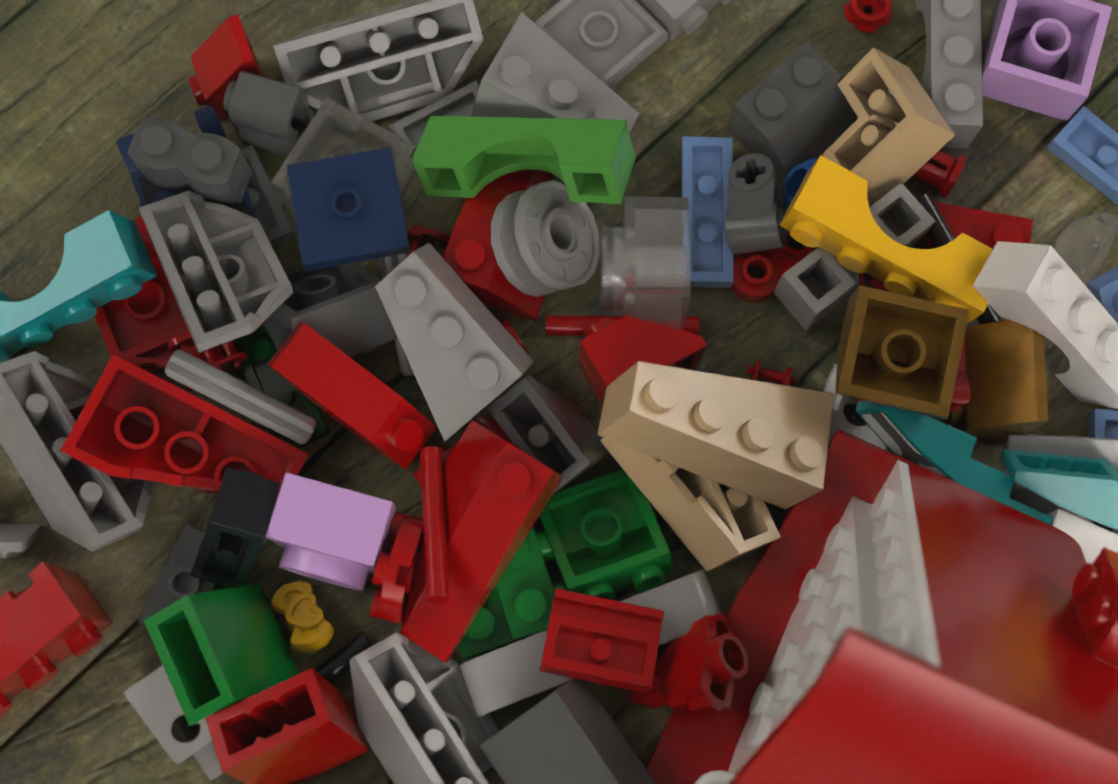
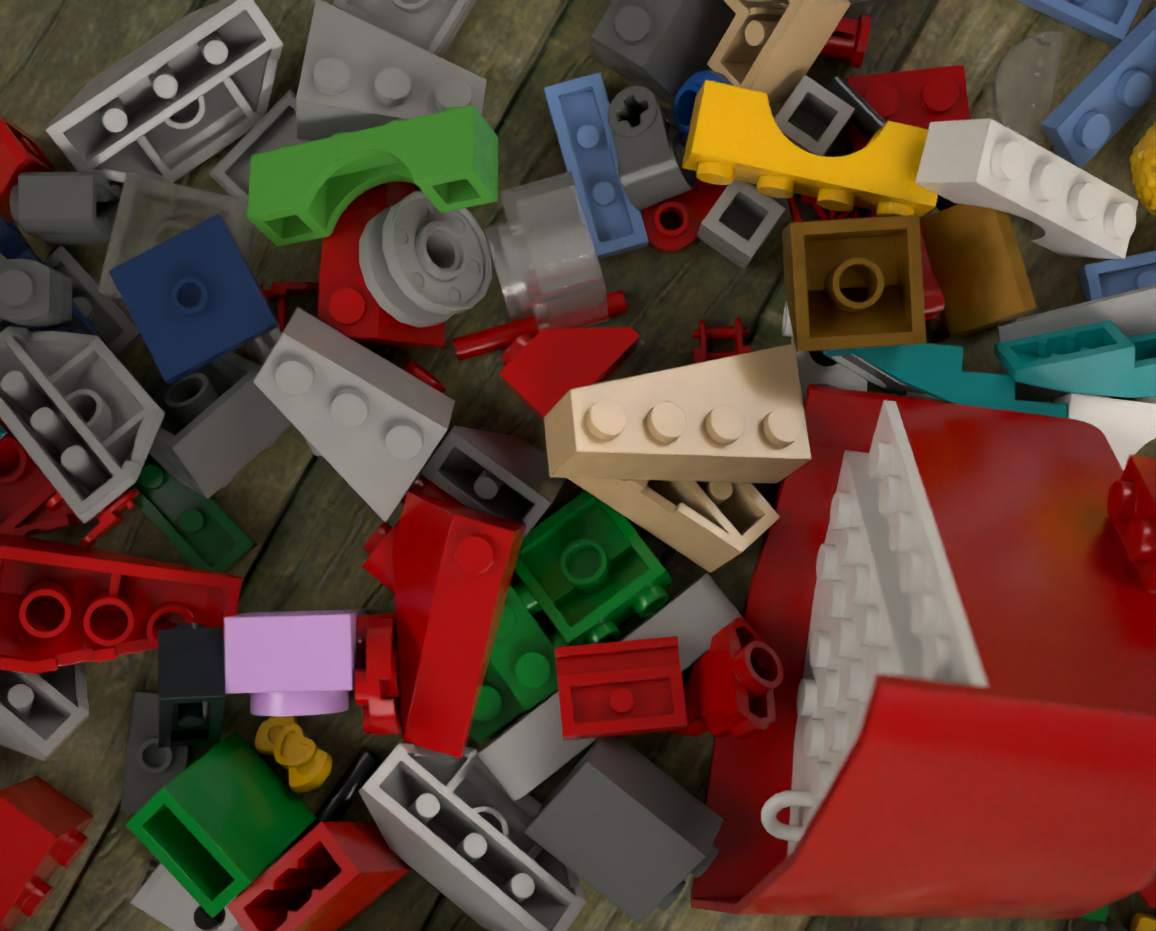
camera: 10 degrees left, 10 degrees up
light grey axle [164,350,317,444] -> none
red slope [267,321,437,470] -> none
red bar [420,446,450,605] -> none

